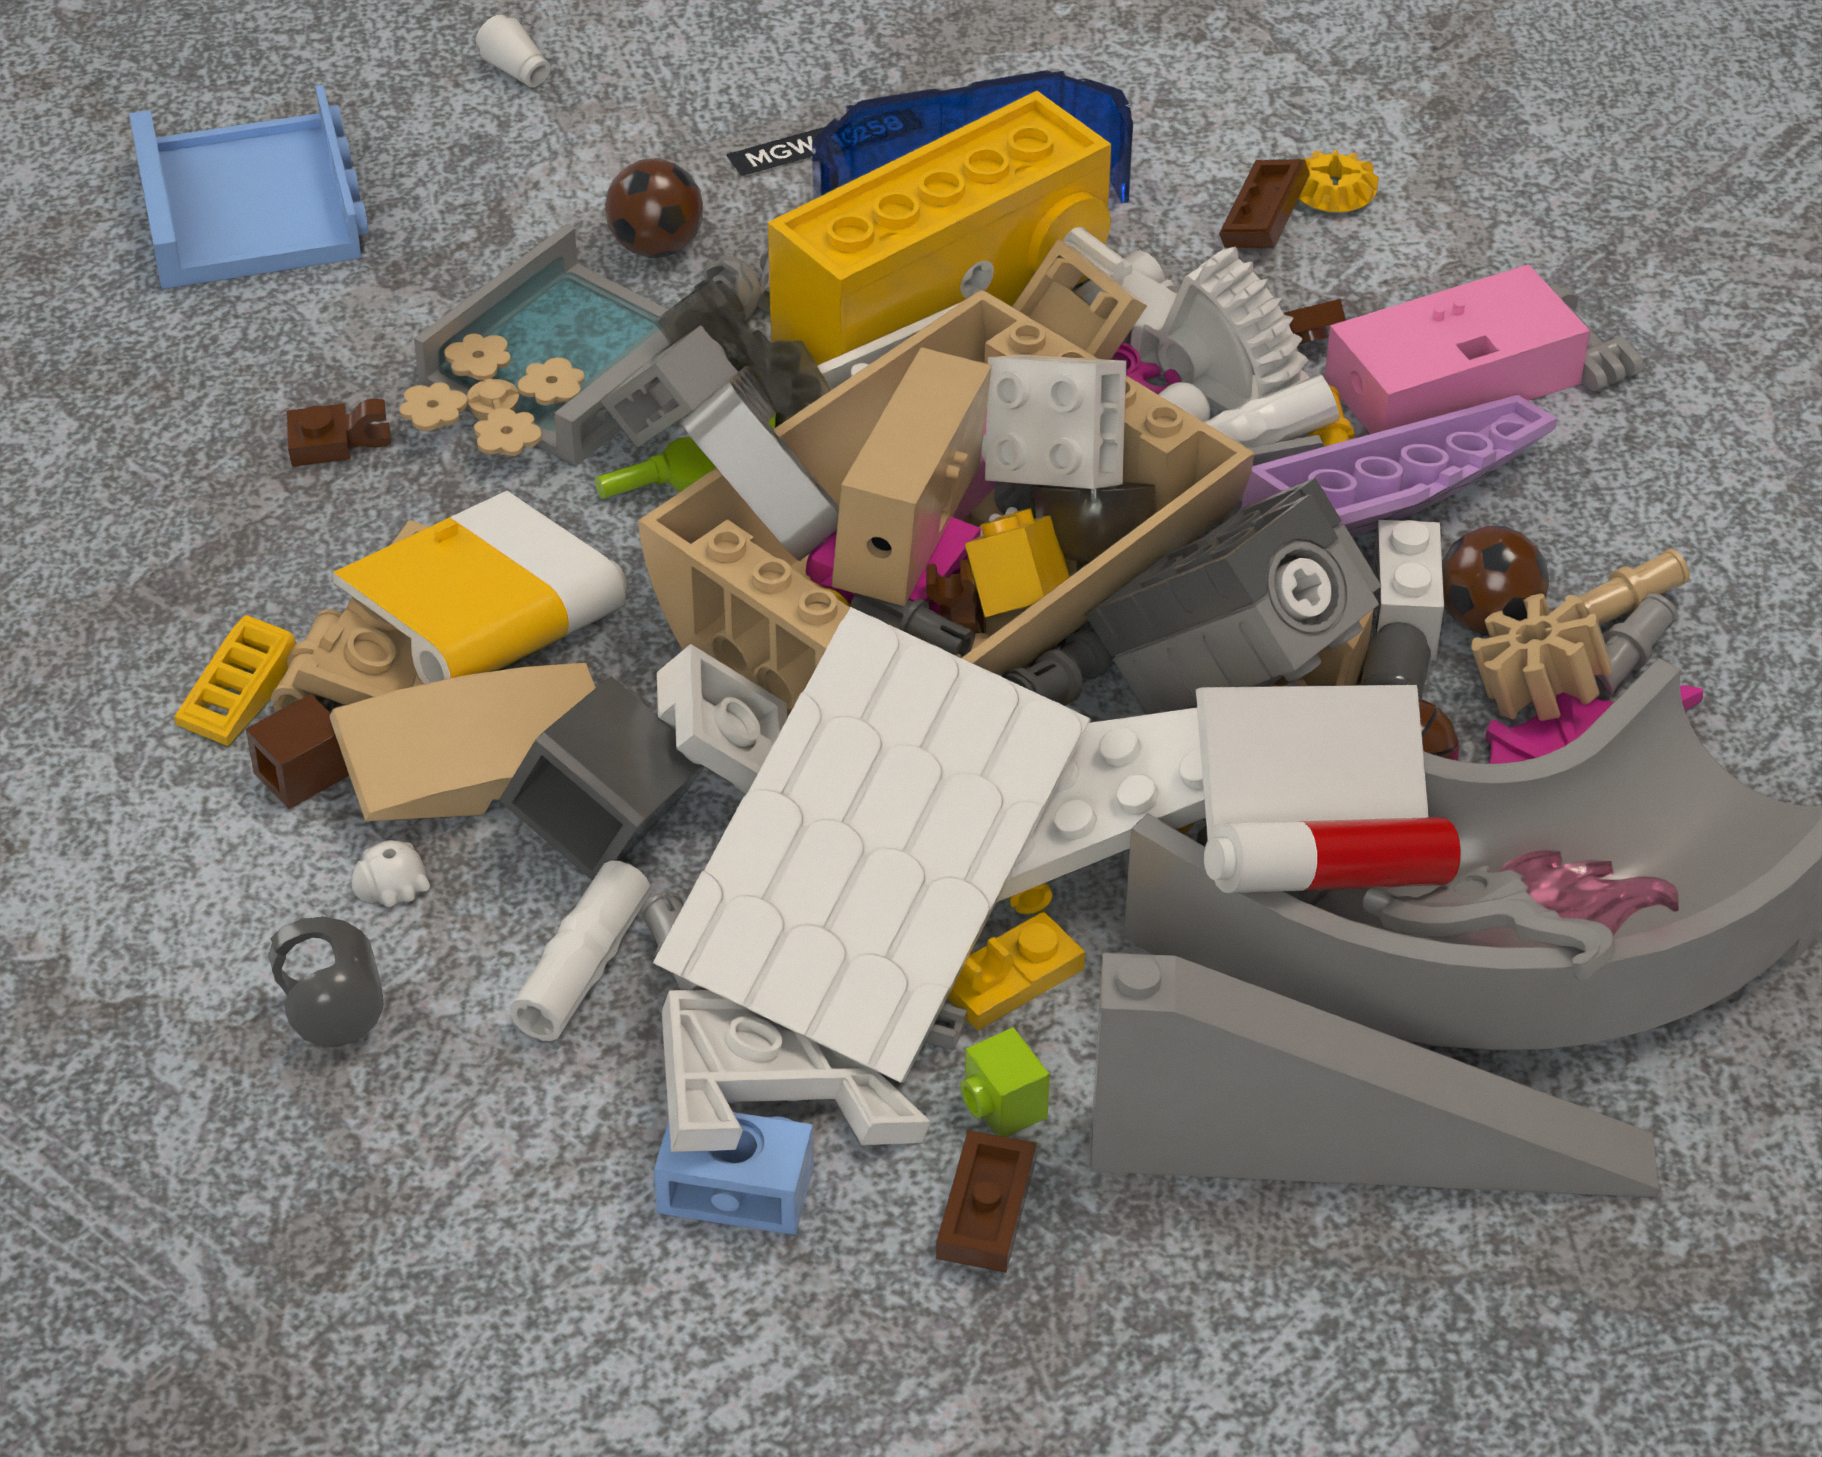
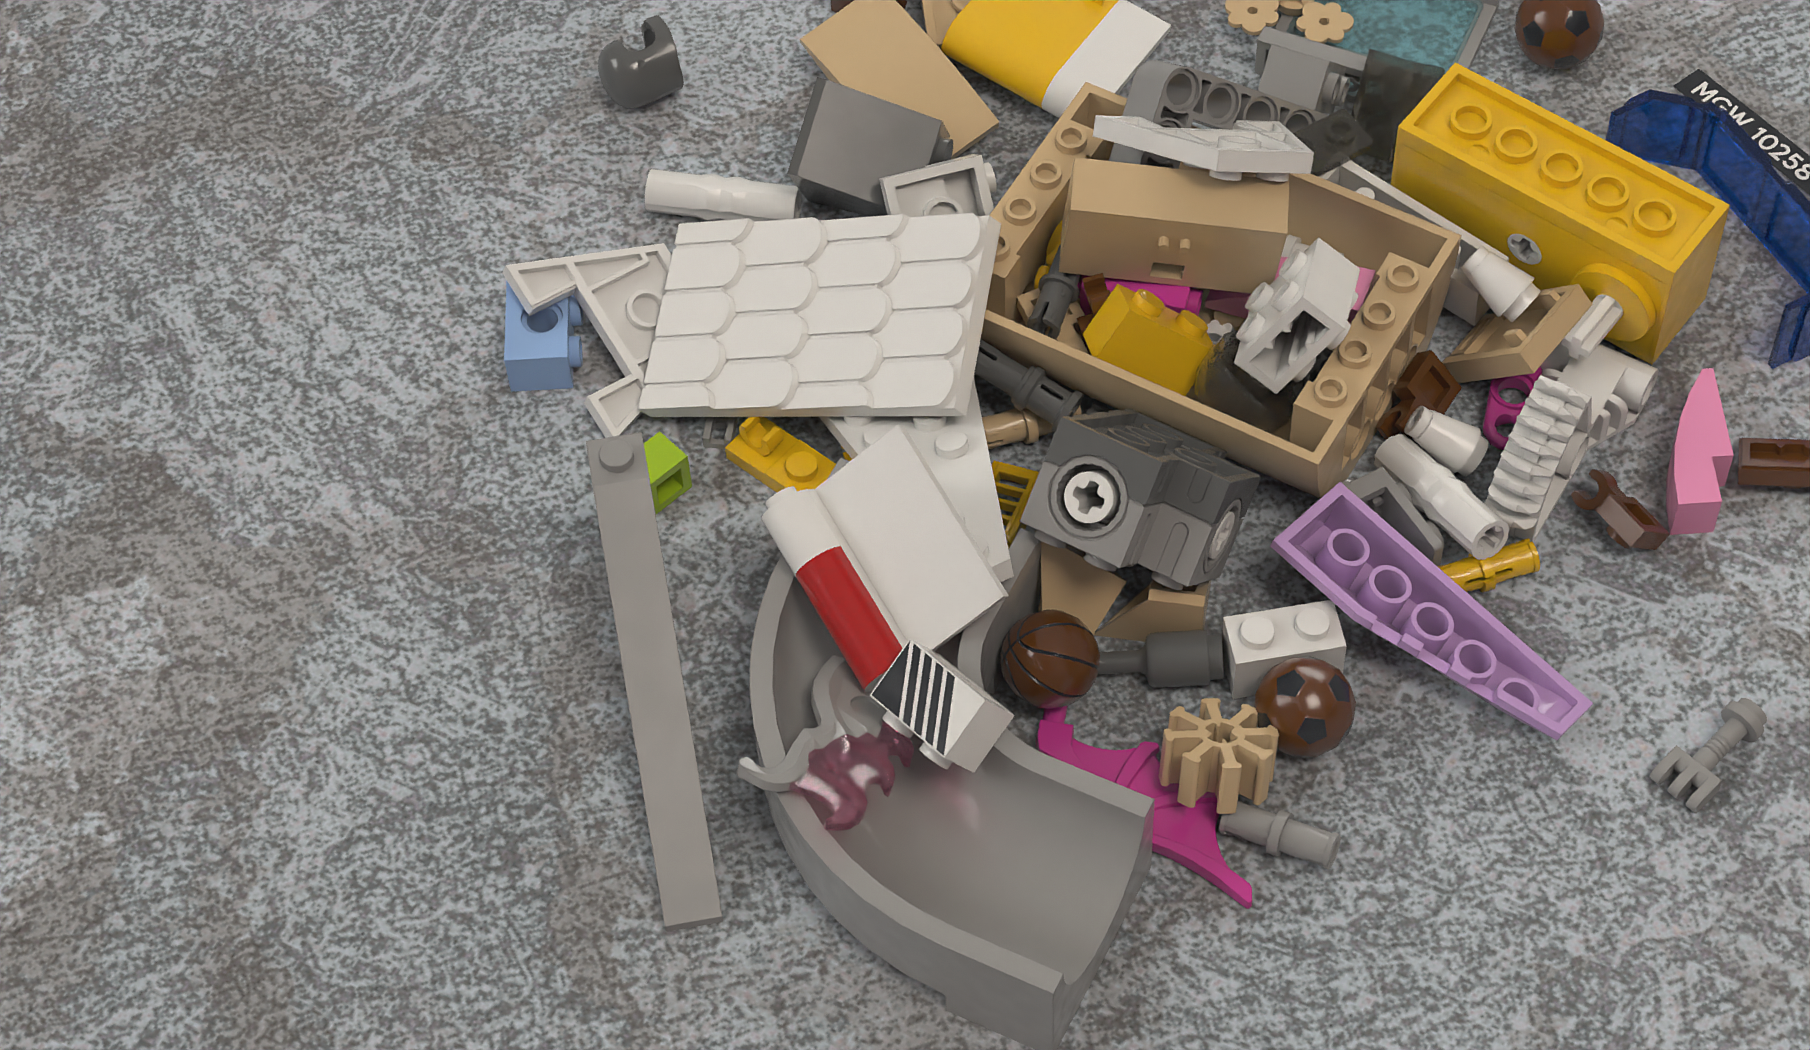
camera: 80 degrees right, 10 degrees up
white animal [351,840,430,907] -> none
reddish brown plate [936,1130,1037,1273] -> none
bright pink brick [1324,264,1590,434] -> none
tan pin [1577,548,1690,626] -> none
none -> white brick [870,639,1015,772]
none -> white wing [1093,115,1314,182]
none -> white cone [1460,245,1541,323]
none -> bright pink slope [1666,368,1734,535]

